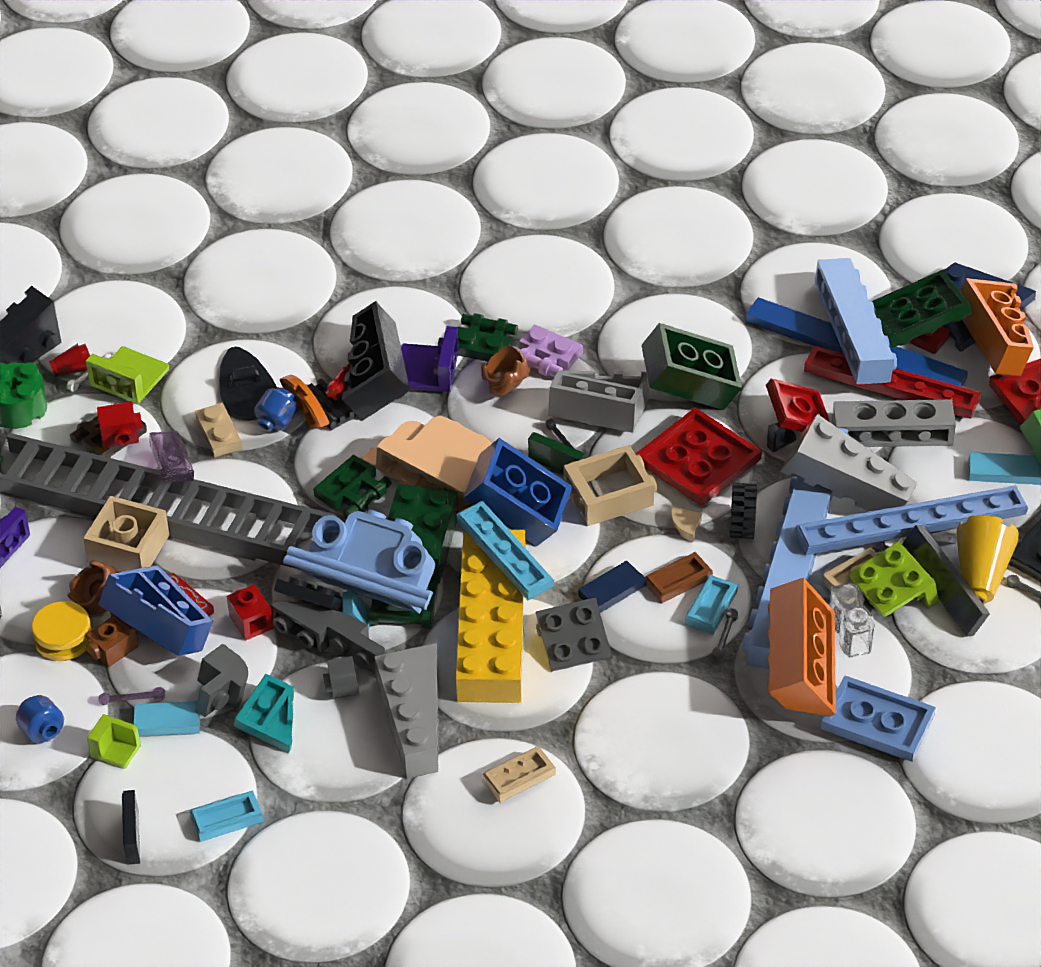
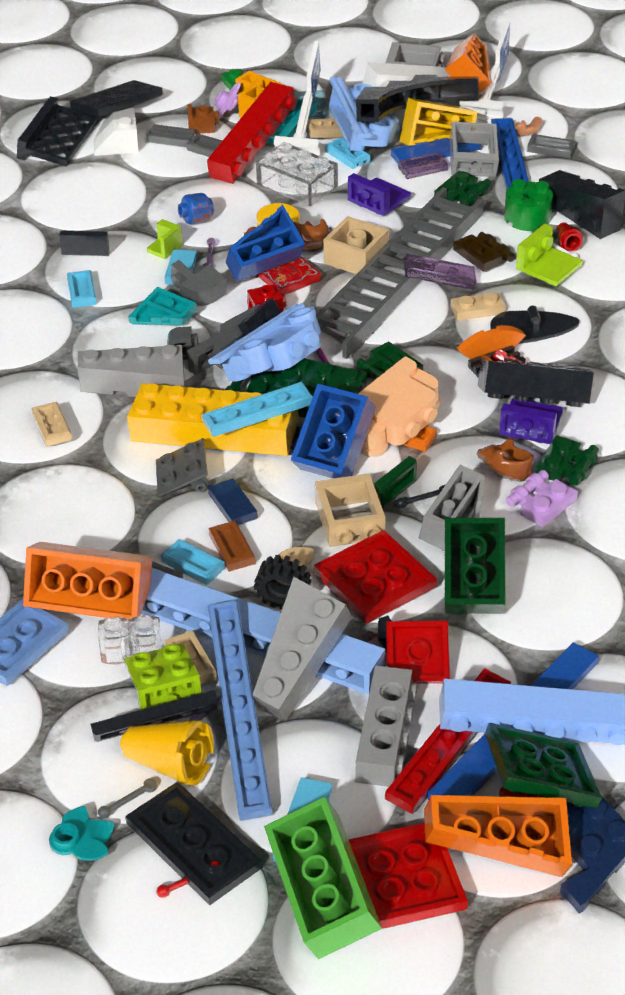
camera: 100 degrees right, 5 degrees down
red brick [97,401,143,449] -> none
blue head [254,387,298,432] -> none

